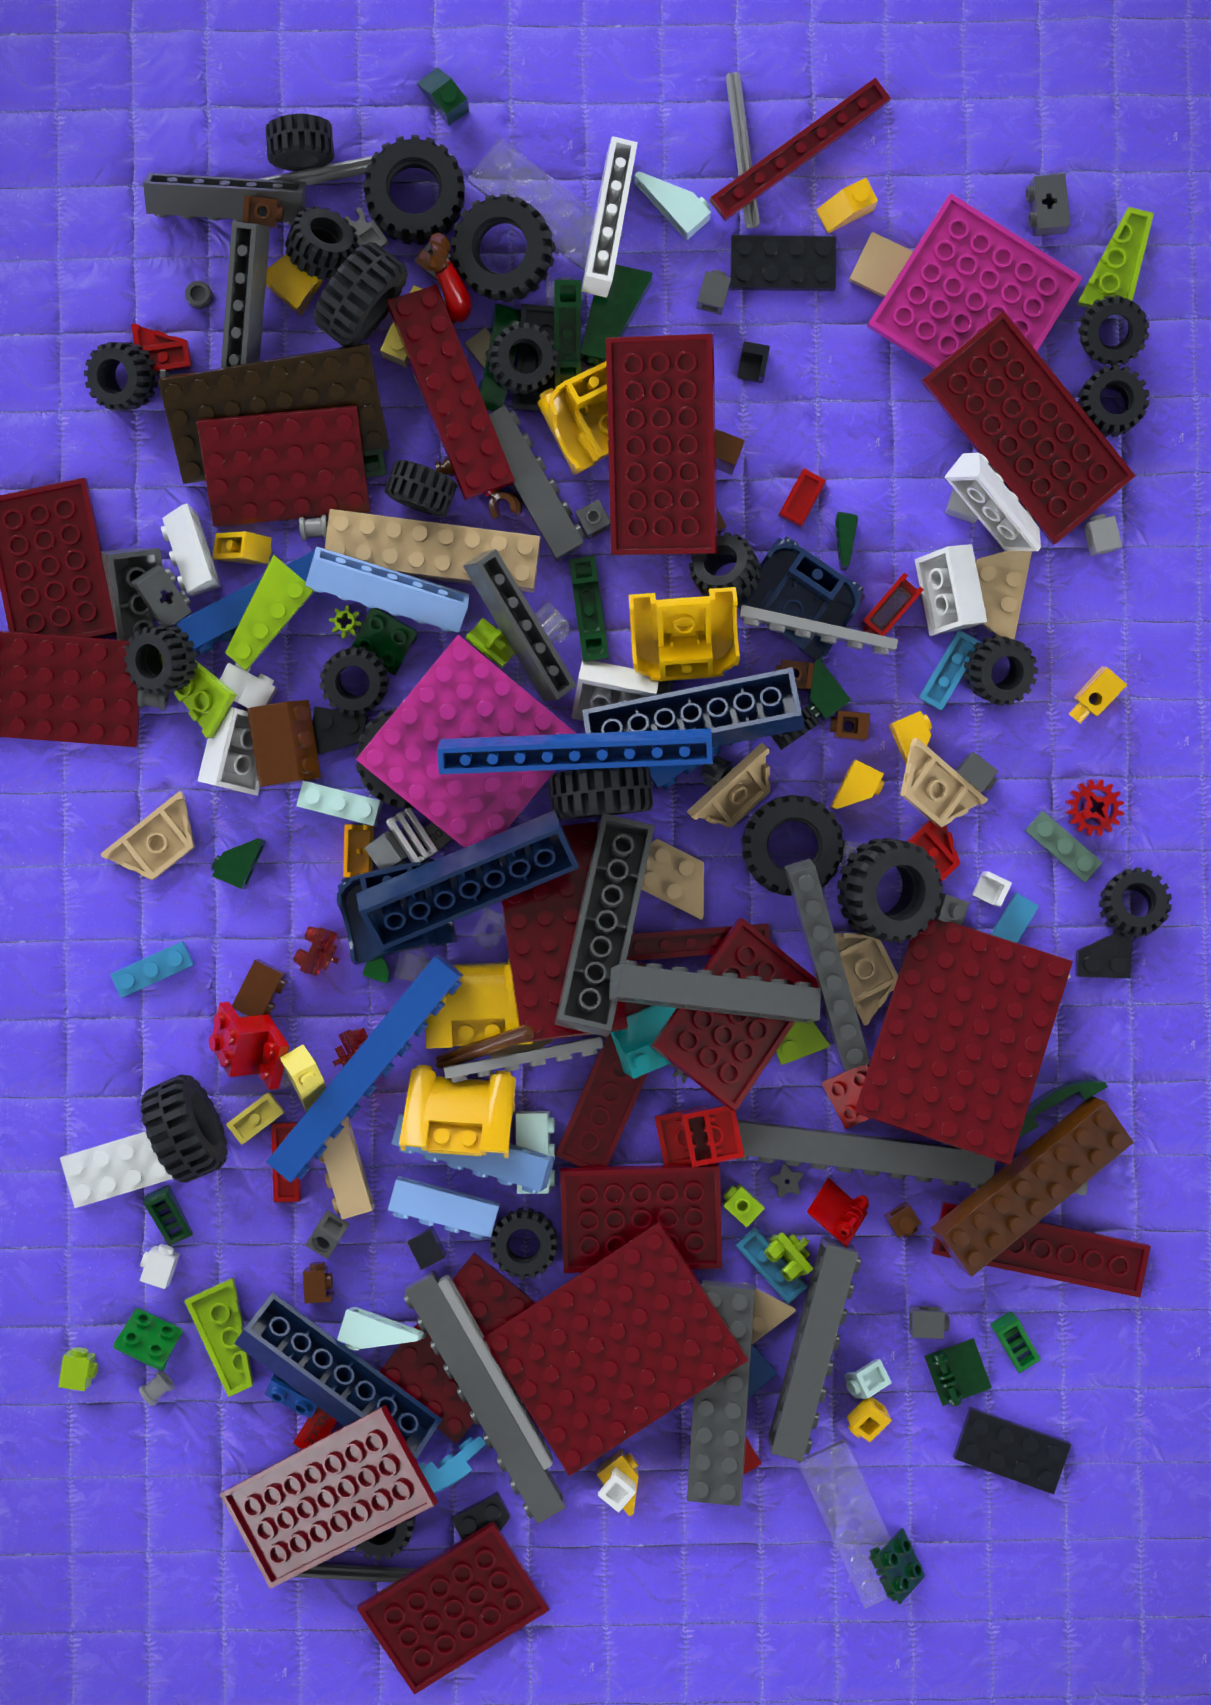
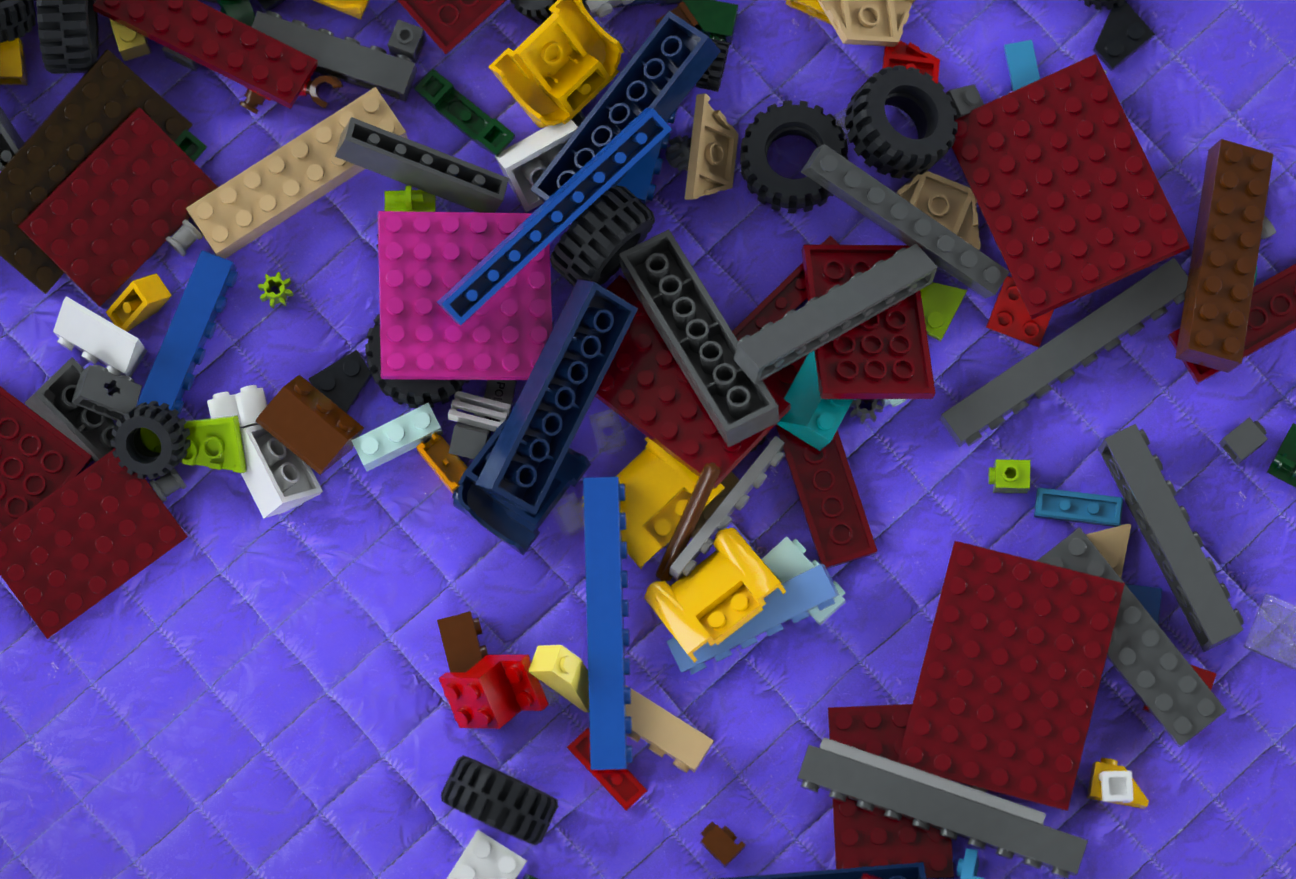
camera: 35 degrees left, 10 degrees down
tan wing [100,791,195,880] -> none
dark azure plate [110,941,195,998] -> none
dark green slope [211,838,266,889] -> none
lime wing [225,555,314,671] -> none
light yellow plate [226,1091,285,1145] -> none
clear red hips [293,926,340,976] -> none
light blue brick [305,546,469,633] -> none
dark grey brick [305,1210,349,1259] -> none
black tyre [320,646,390,716] -> none
clear red hips [332,1028,368,1067] -> none
light aqua slope [337,1306,427,1351] -> none
dark green hinge [351,608,418,675] -> none
green tile [362,957,389,983] -> none
black tyre [385,460,458,516] -> none
light blue brick [388,1176,500,1240] -> none
black panel [408,1226,447,1270] -> none
black tyre [490,1208,557,1279] -> none
clear brick [535,601,571,644] -> none
dark red plate [560,1163,722,1273] -> none
tan wing [641,839,704,920] -> none
red bracket [654,1105,745,1168] -> none
lime hips [764,1232,813,1282] -> none
dark grey plate [769,1163,803,1198] -> none
red hinge [807,1178,869,1247] -> none
reddish brown brick [829,711,870,742] -> none
yellow slope [829,760,885,810] -> none
light aqua bracket [844,1359,892,1399] -> none
yellow brick [847,1396,892,1443] -> none
reddish brown brick [884,1201,921,1238] -> none
white panel [972,871,1012,907] -> none
dark green slope [1019,1079,1108,1138] -> none

